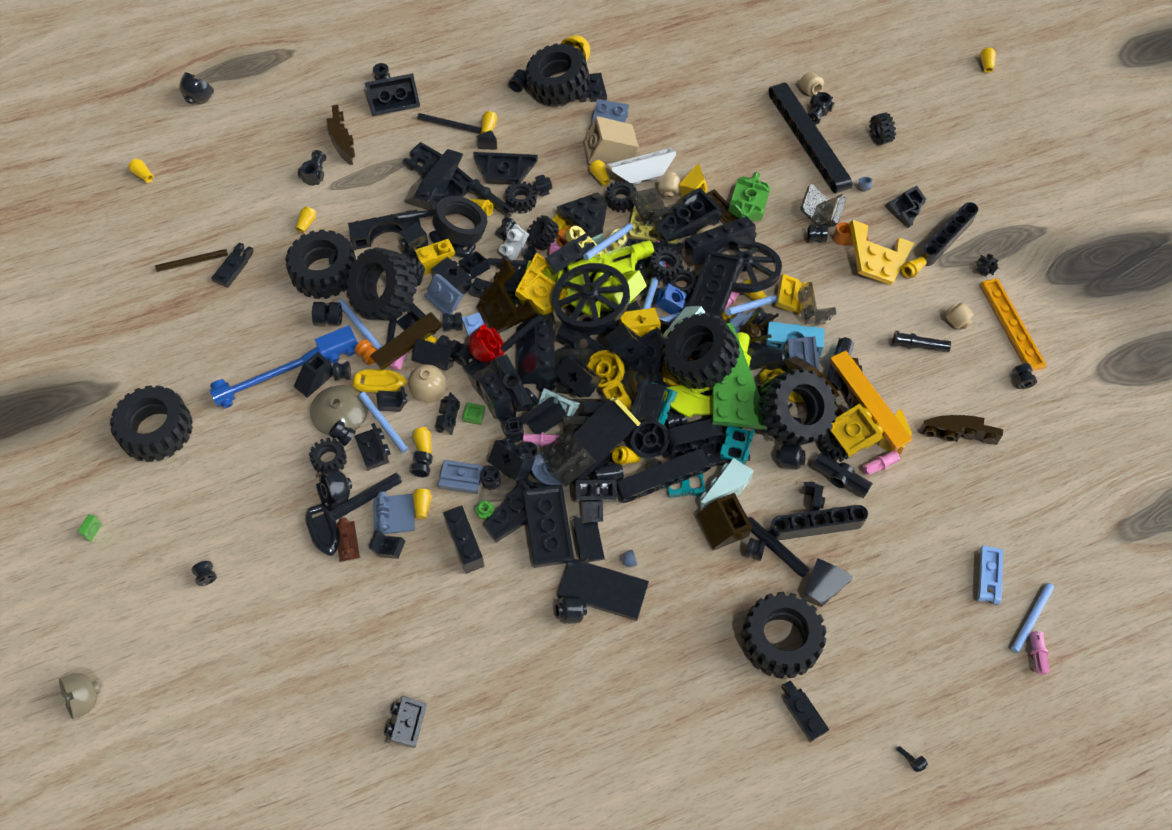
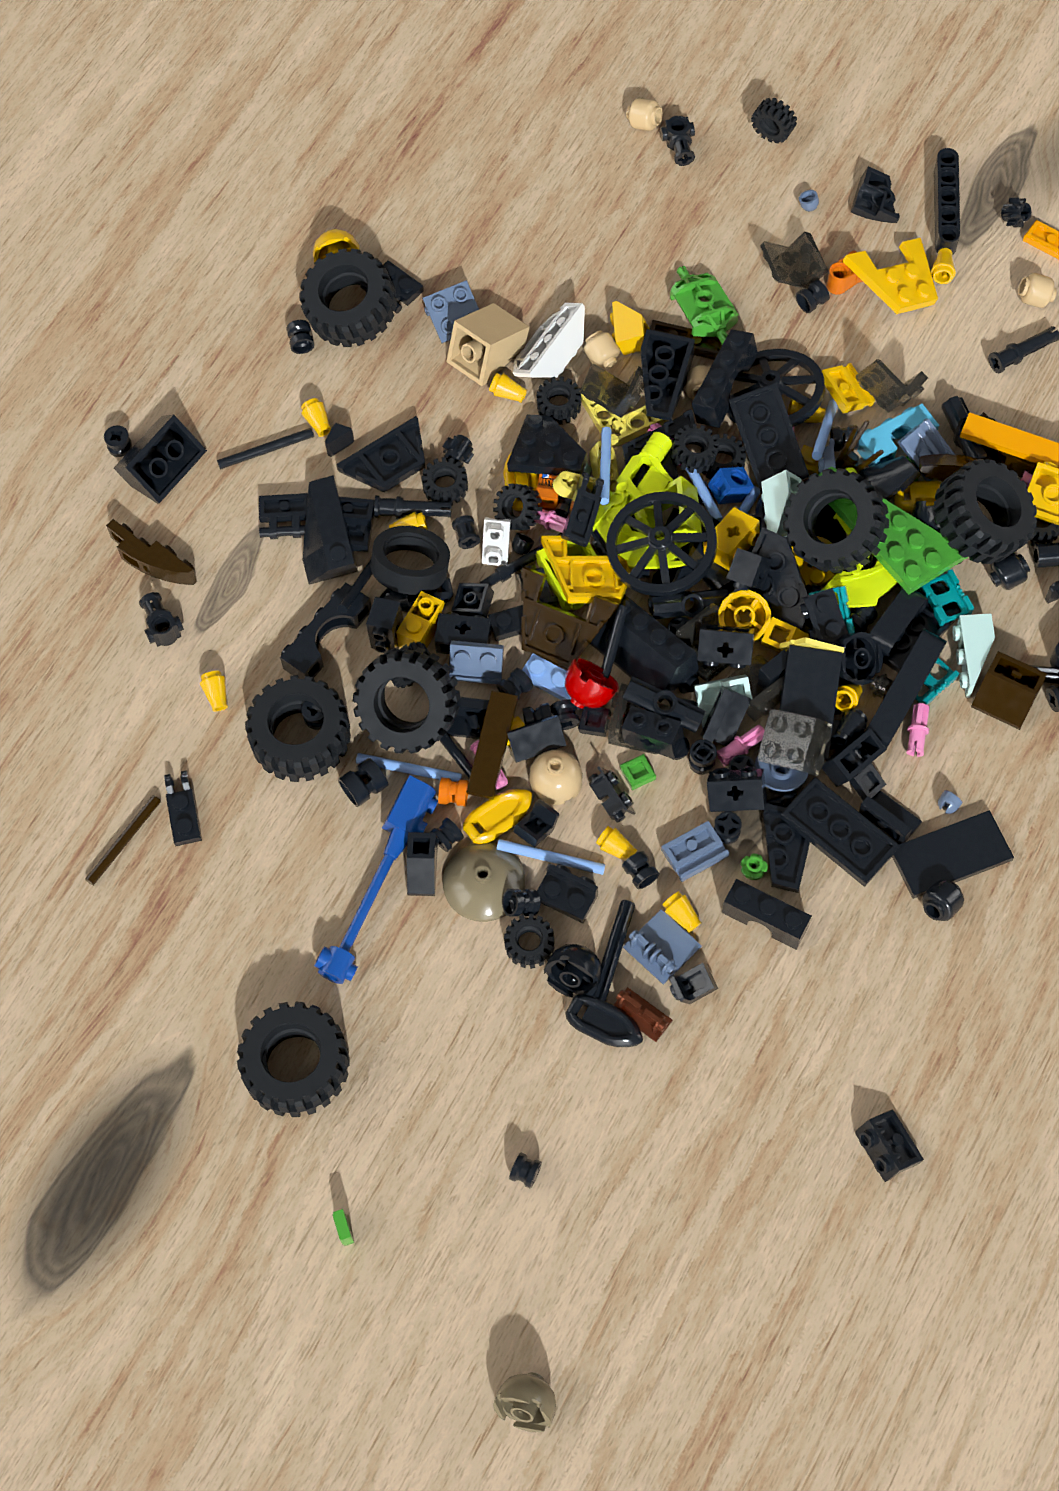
camera: 35 degrees left, 5 degrees up
black beam [769,82,853,194] -> none
none -> bright pink axle [906,703,930,757]

